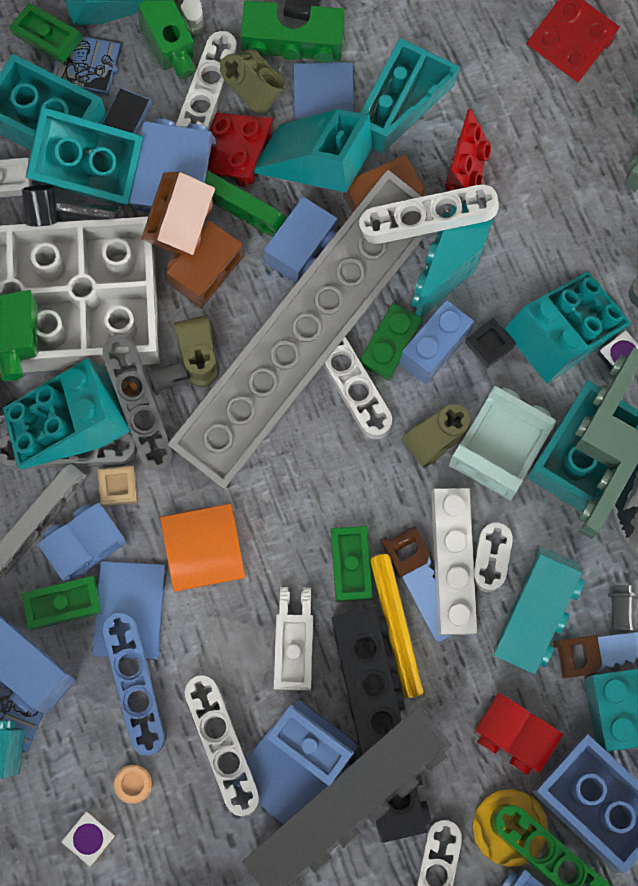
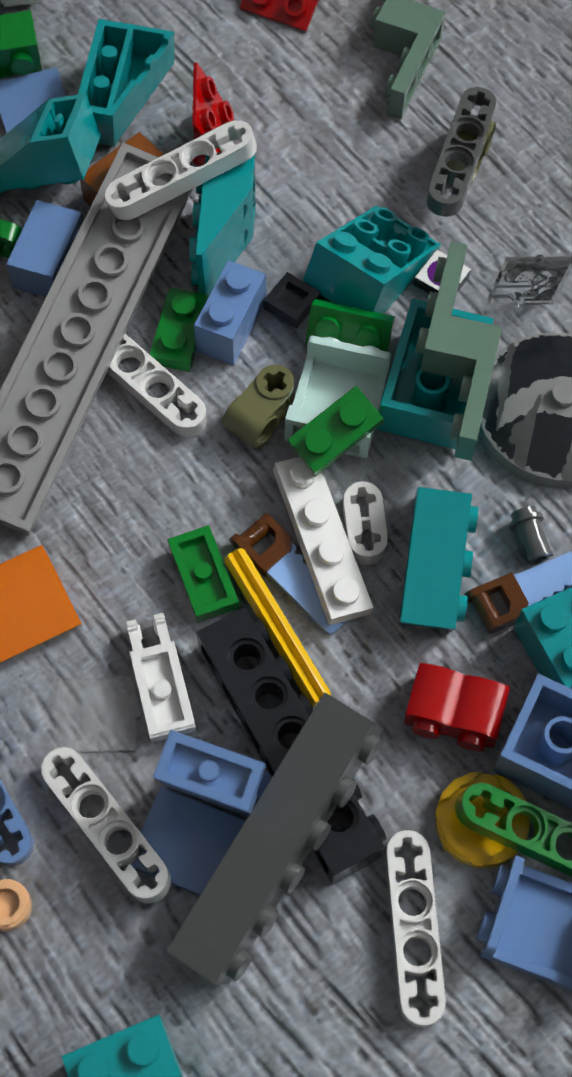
camera: 15 degrees left, 10 degrees down
none -> green plate [288,386,384,476]
none -> green plate [305,299,395,352]

